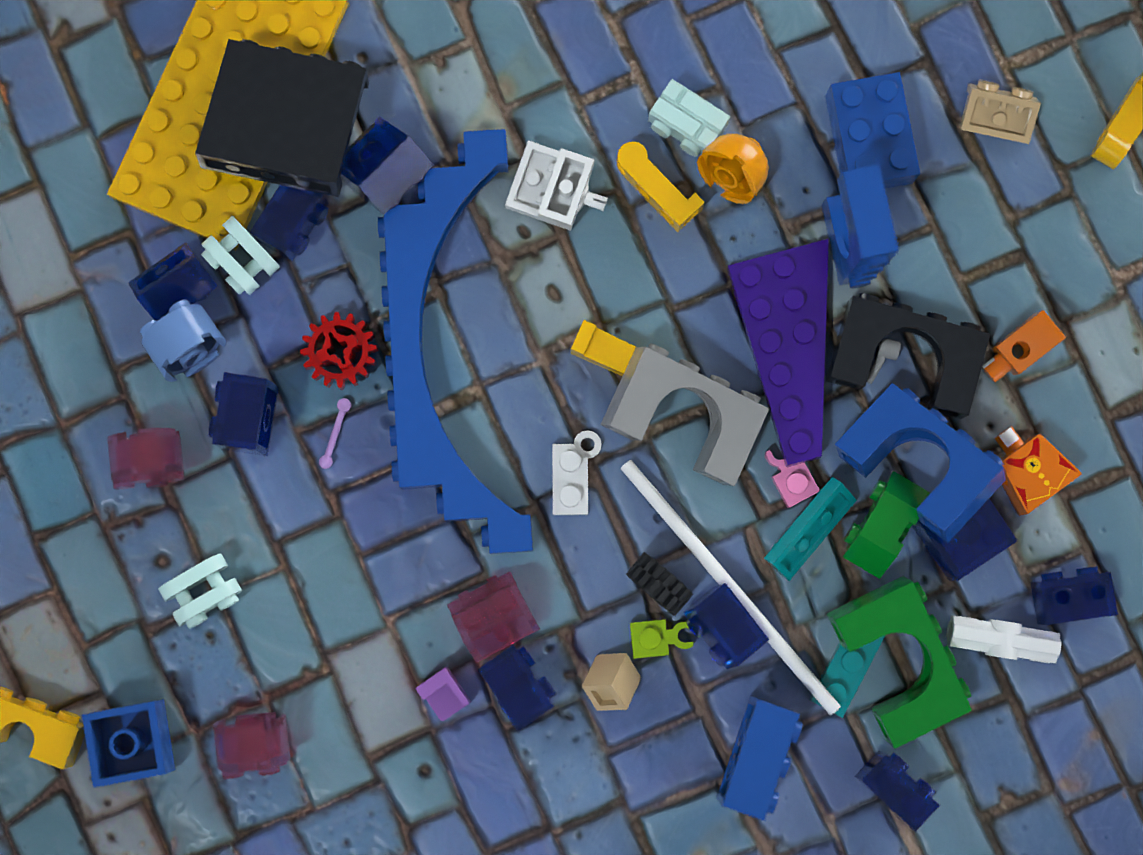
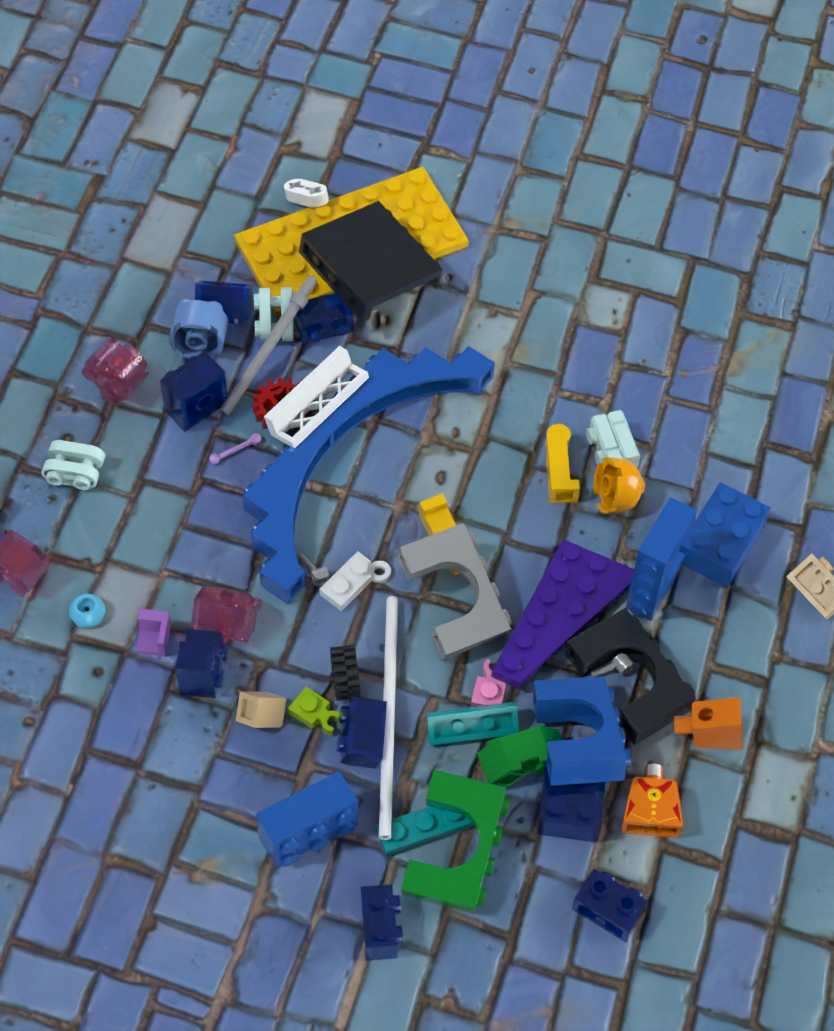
camera: 40 degrees right, 25 degrees down
clear blue brick [340,116,433,215] -> none
white plate [505,141,608,231] -> none
white piece [946,616,1062,664] -> none
none -> medium azure plate [69,593,106,628]
none -> light grey bar [220,275,318,415]
none -> white fence [264,346,369,449]
none -> white beam [284,179,329,207]
none -> light grey hand [298,554,329,586]

